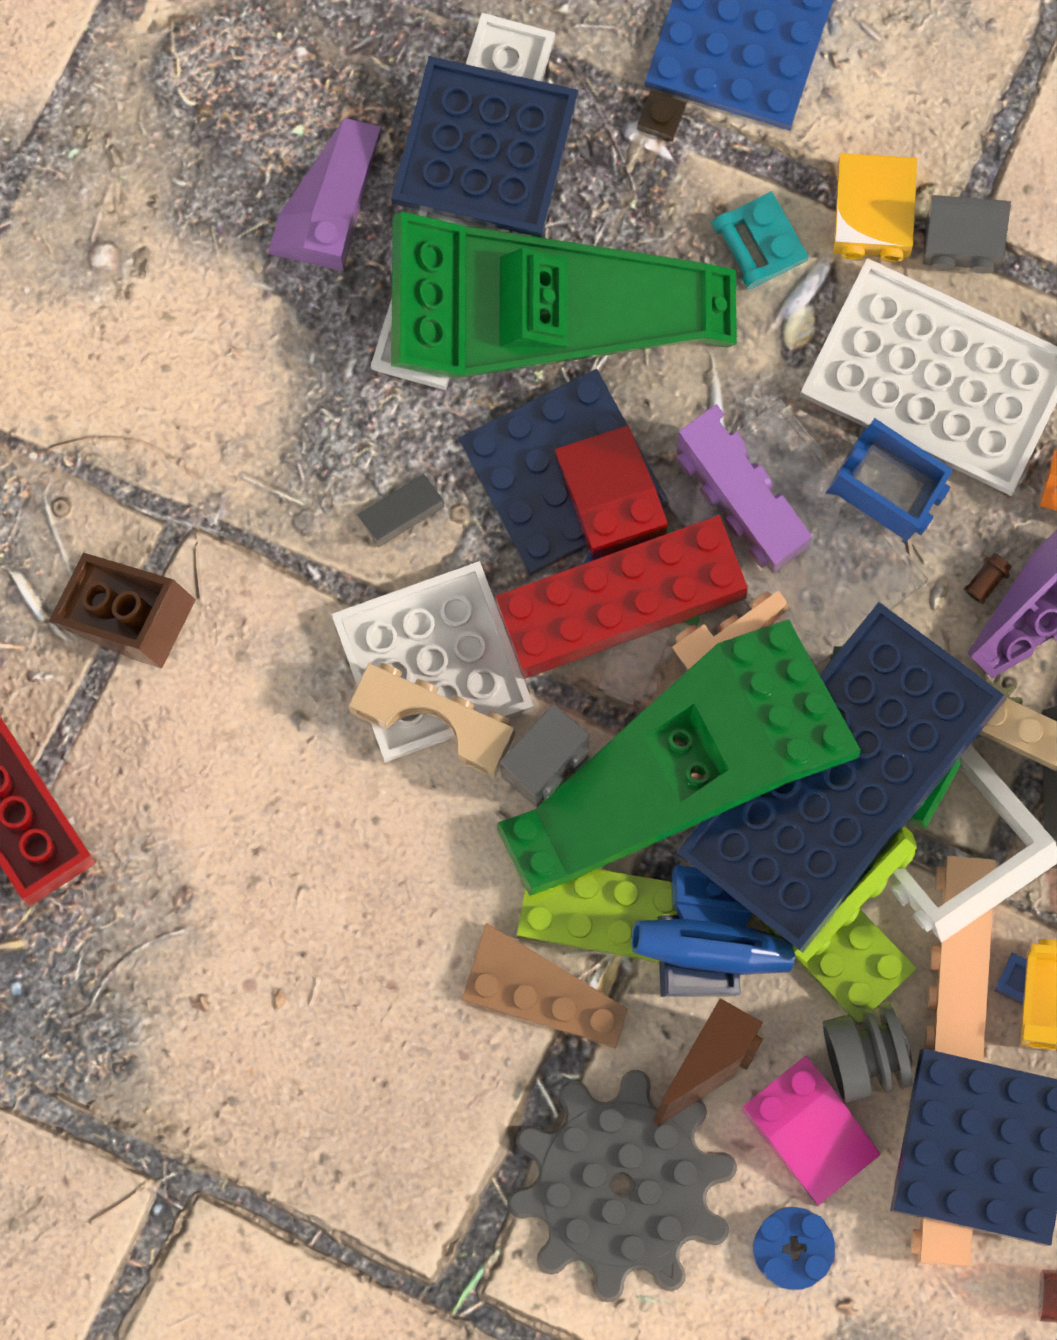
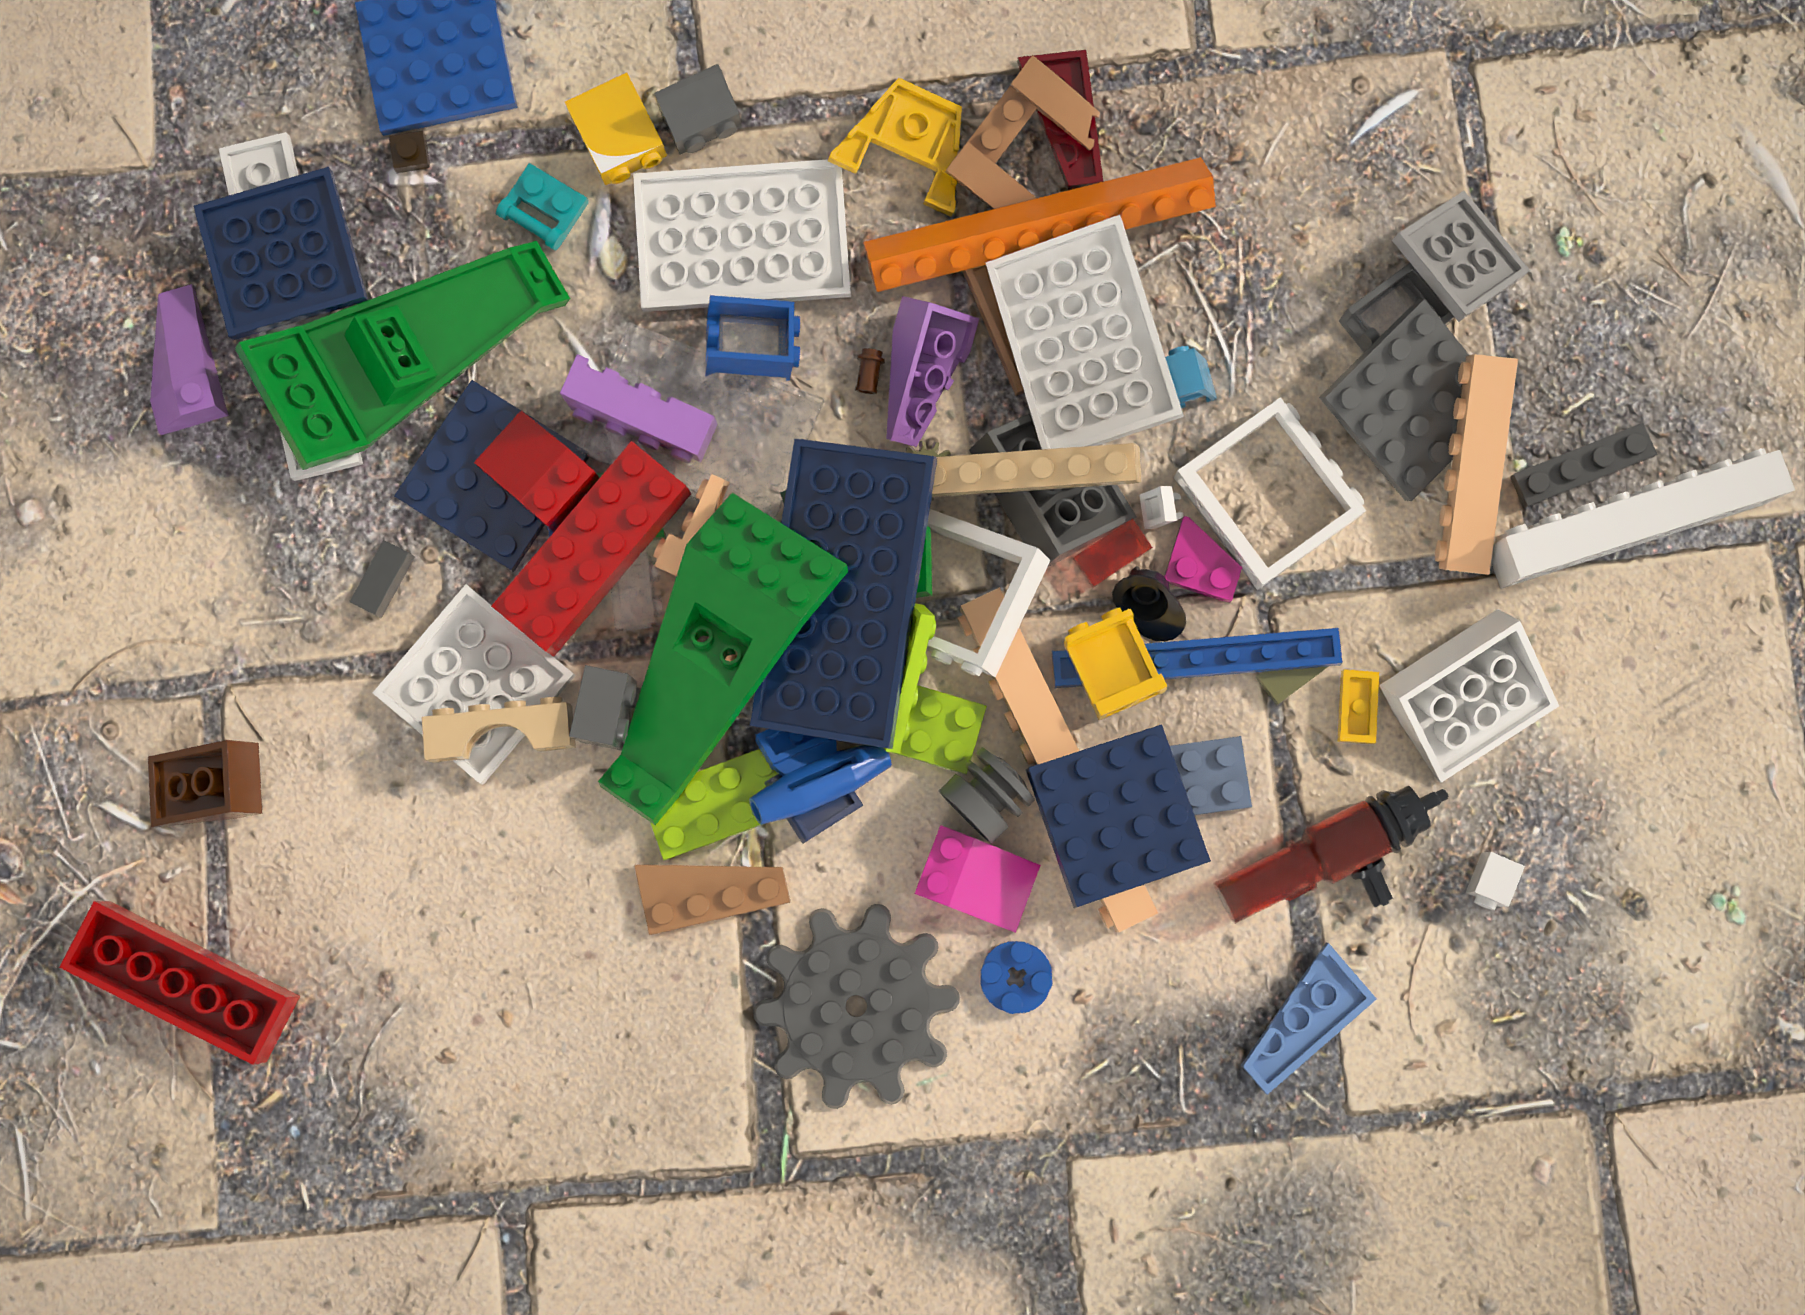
camera: 30 degrees left, 5 degrees up
reddish brown slope [652,998,764,1126] -> none

